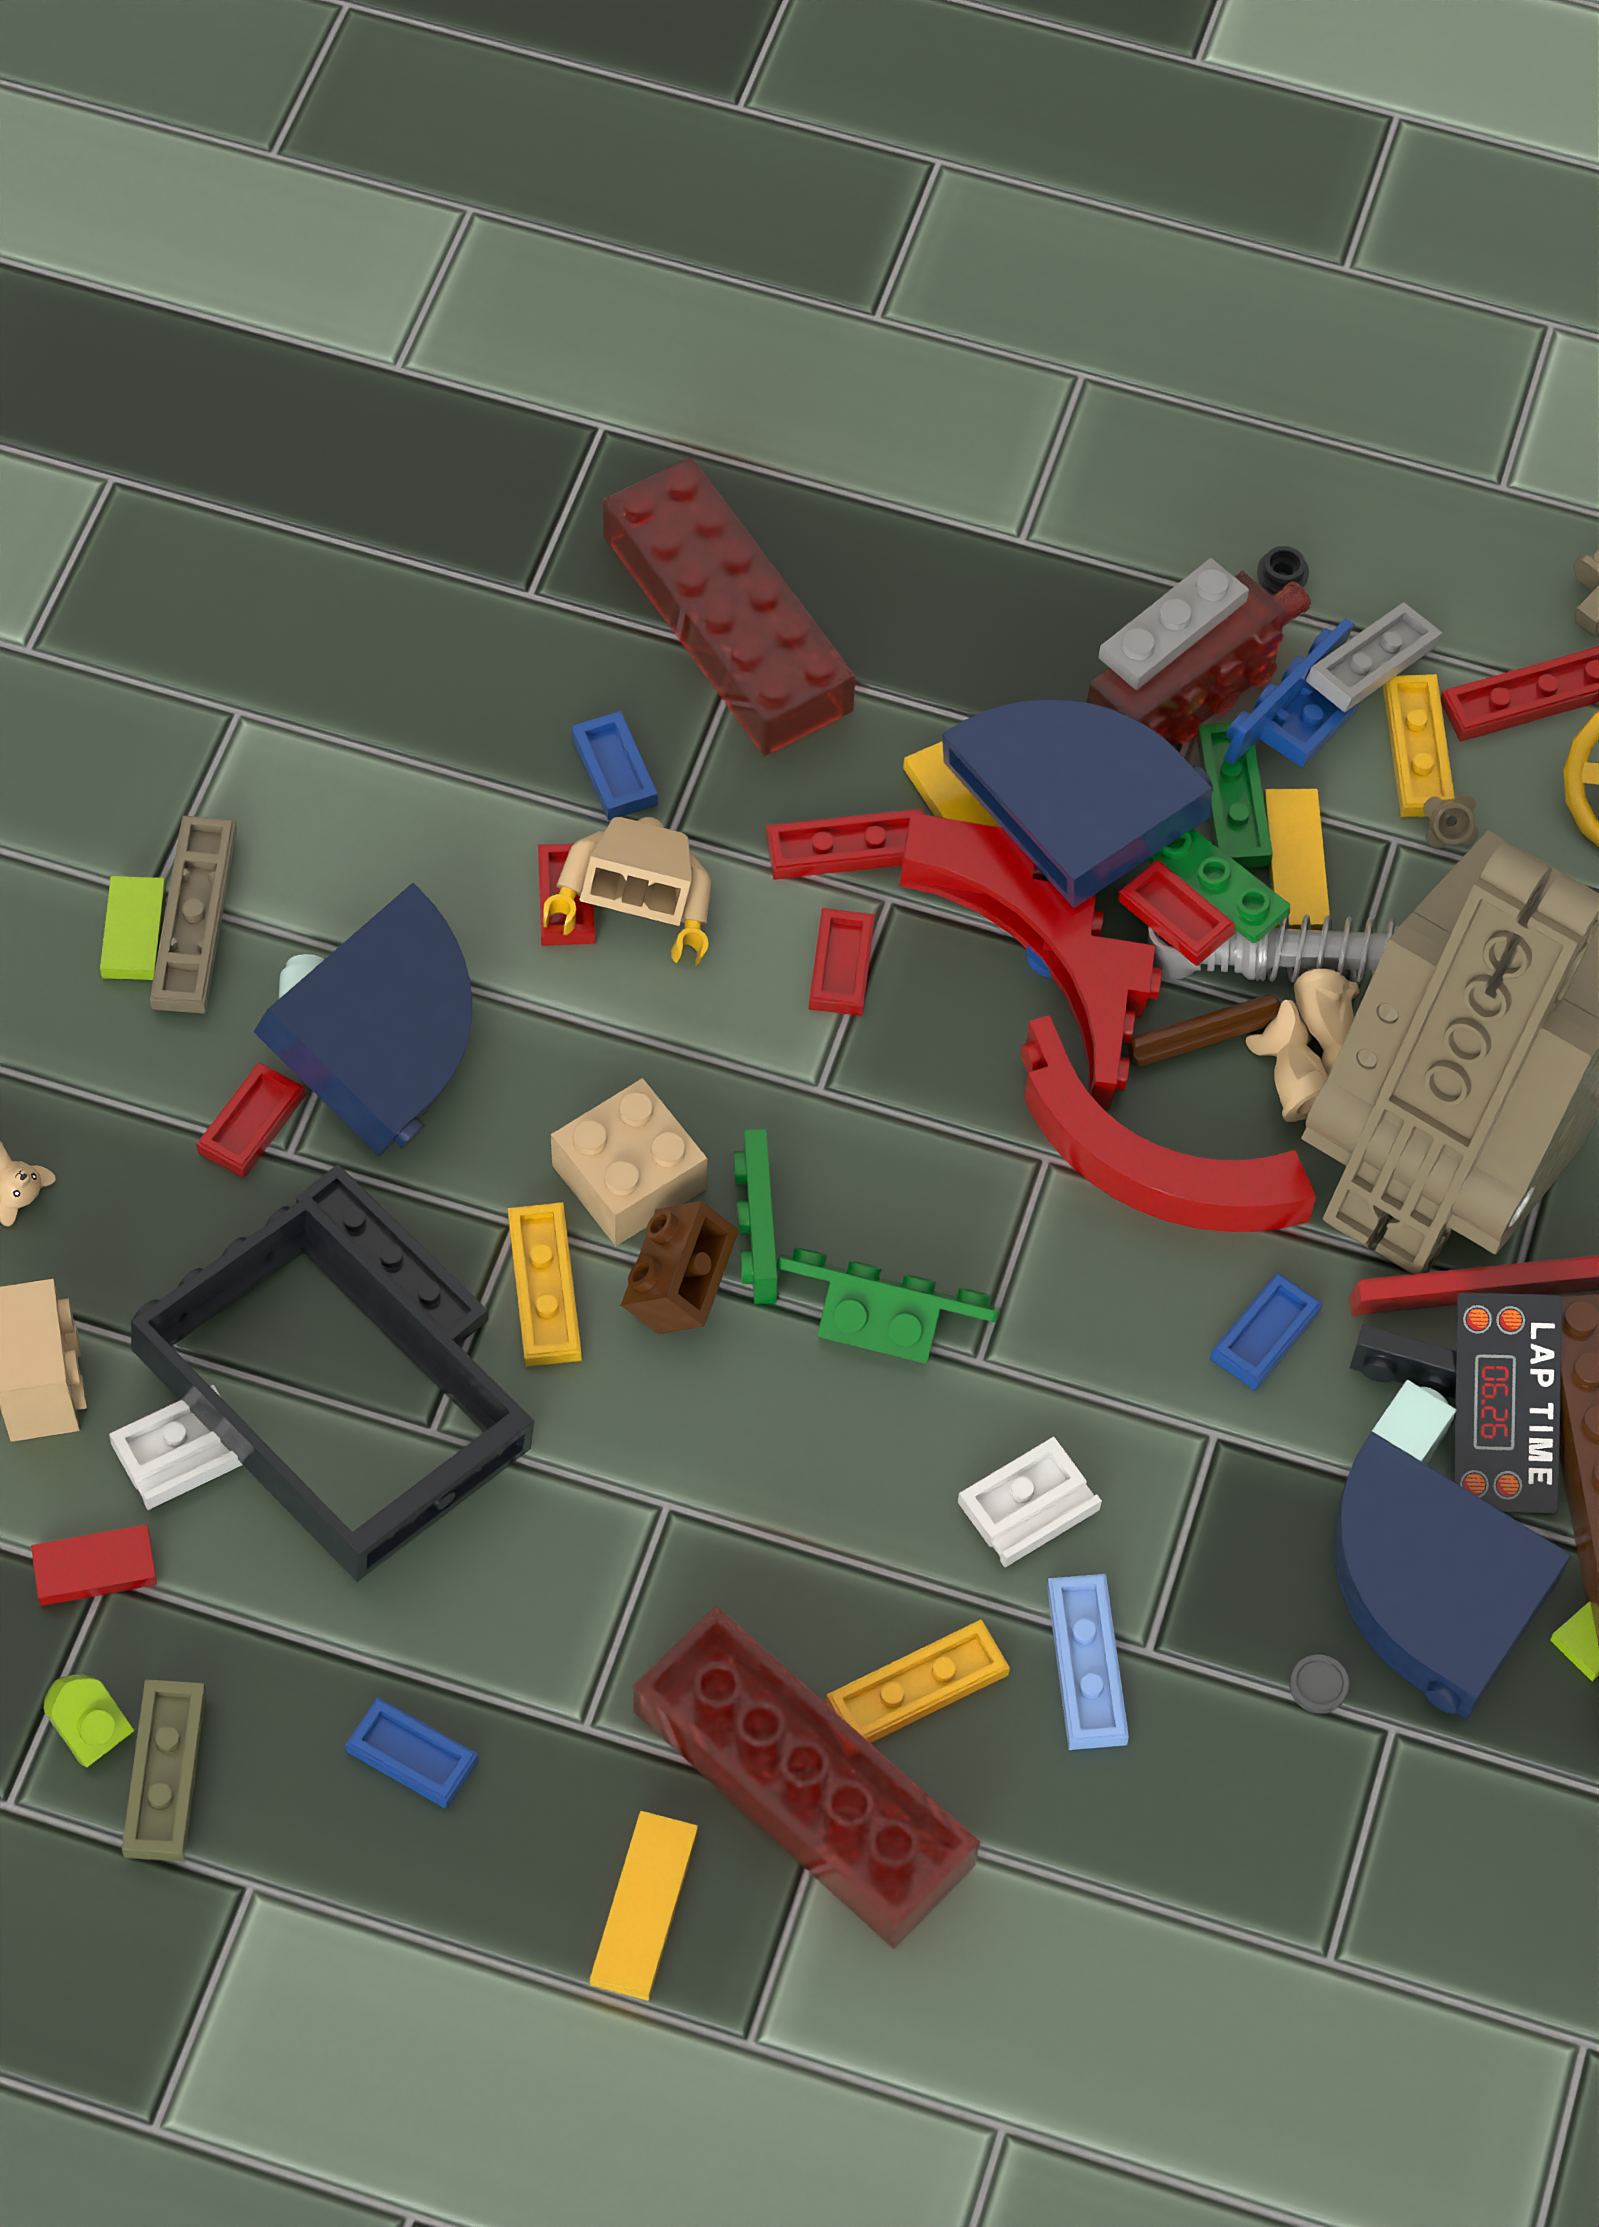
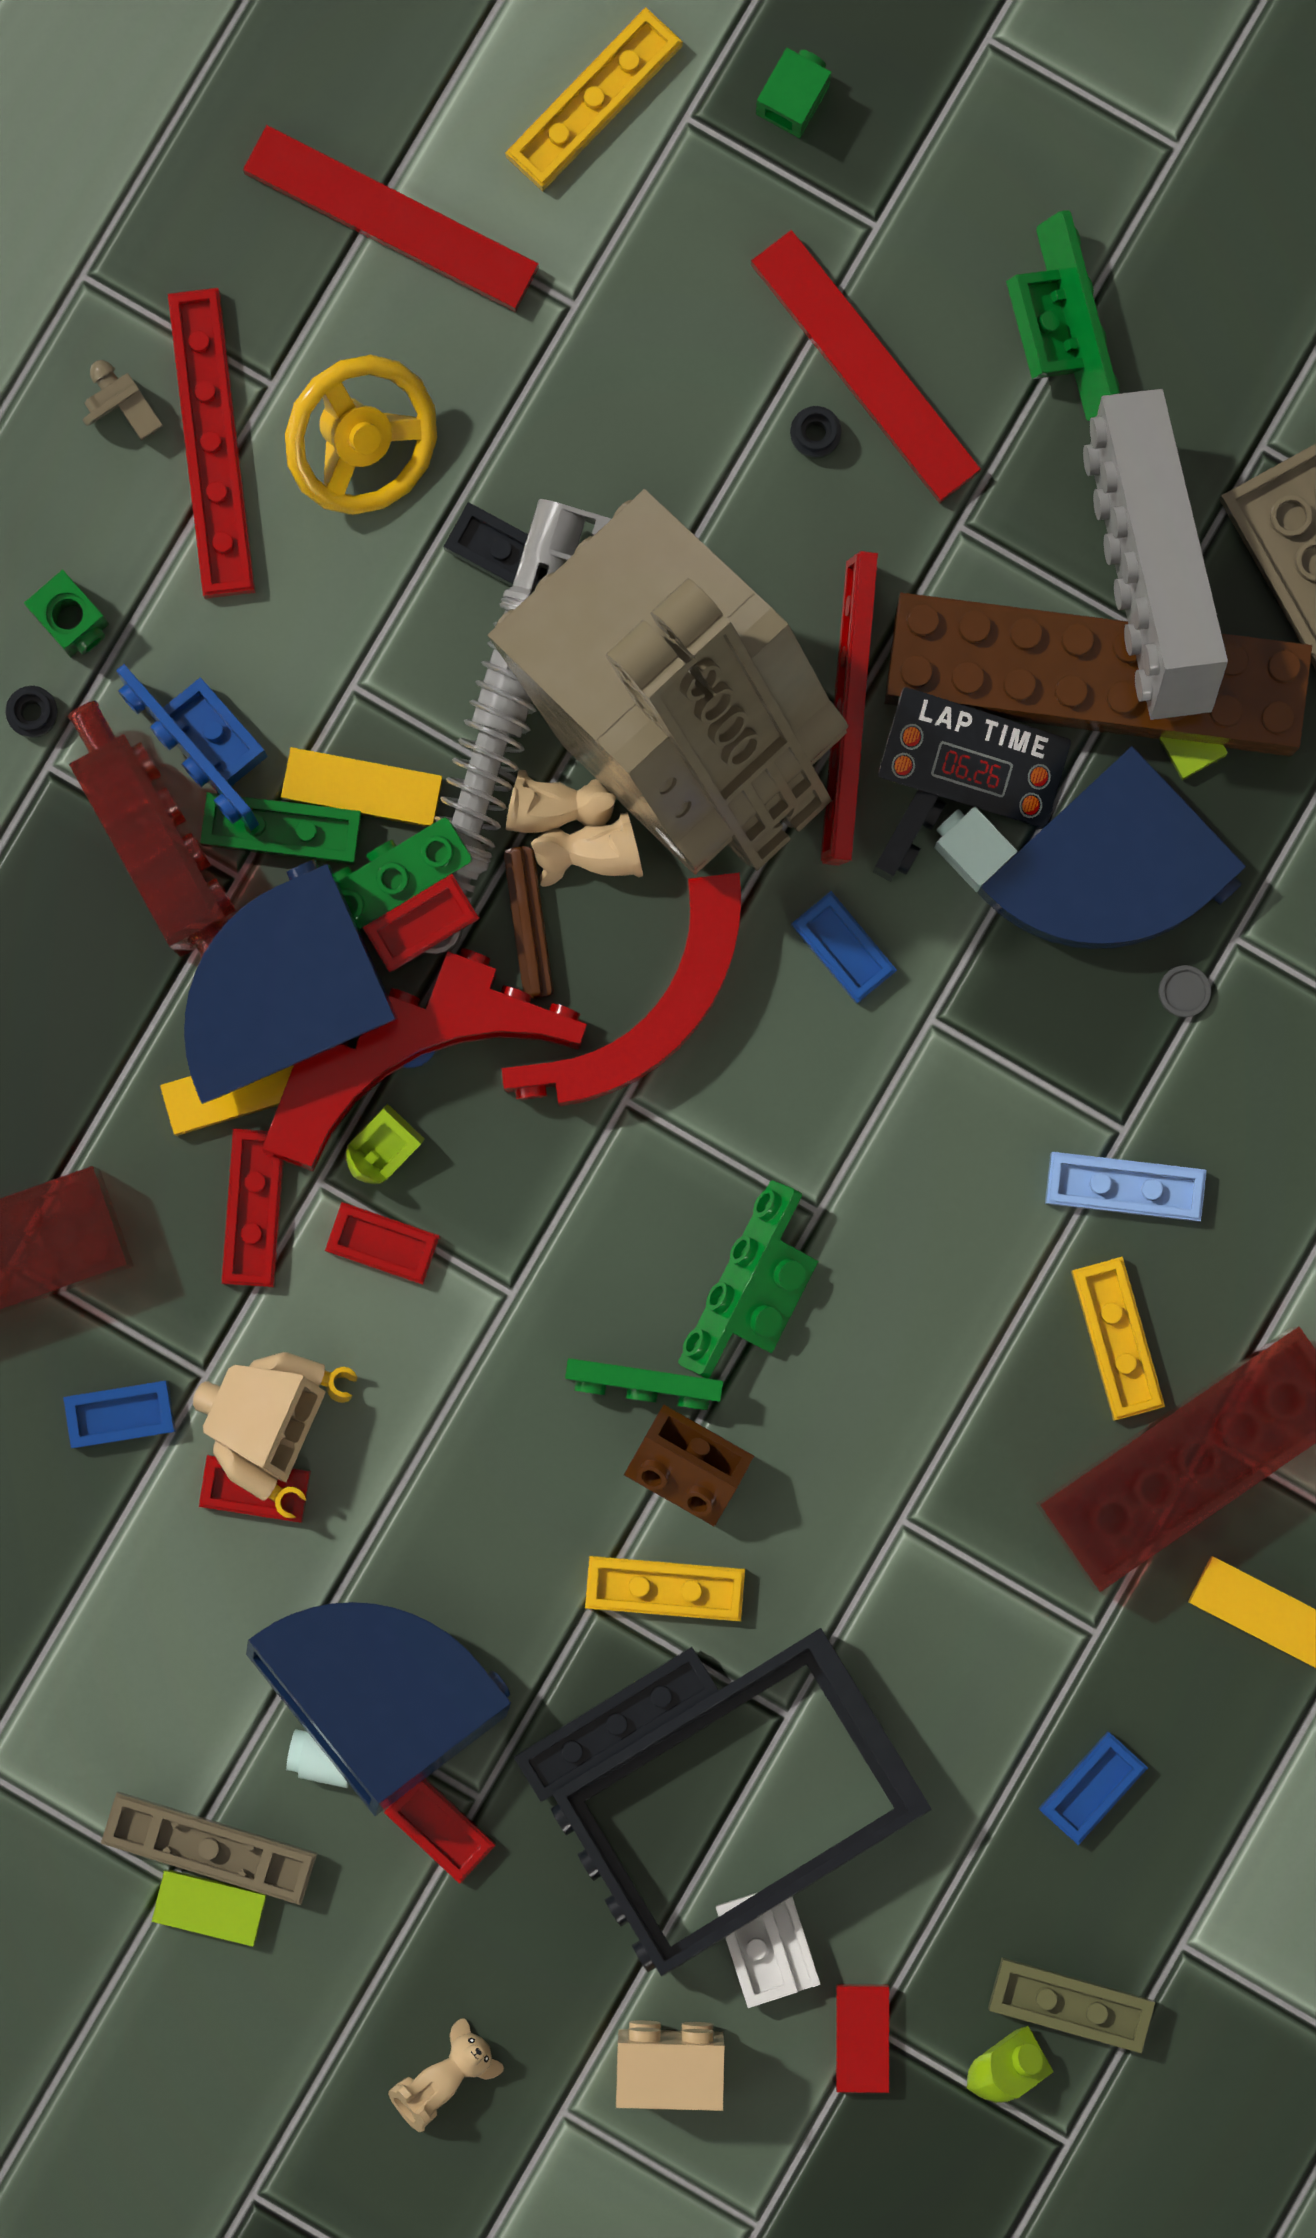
camera: 75 degrees left, 25 degrees up
tan brick [551,1078,707,1246] -> none
white plate [958,1437,1102,1567] -> none
light grey plate [1098,558,1249,691] -> none
light grey plate [1305,602,1442,712] -> none
yellow tile [1383,674,1455,817] -> none
dark tan plate [1423,793,1479,849] -> none
none -> green brick [24,569,109,658]
none -> lime plate [346,1104,425,1184]

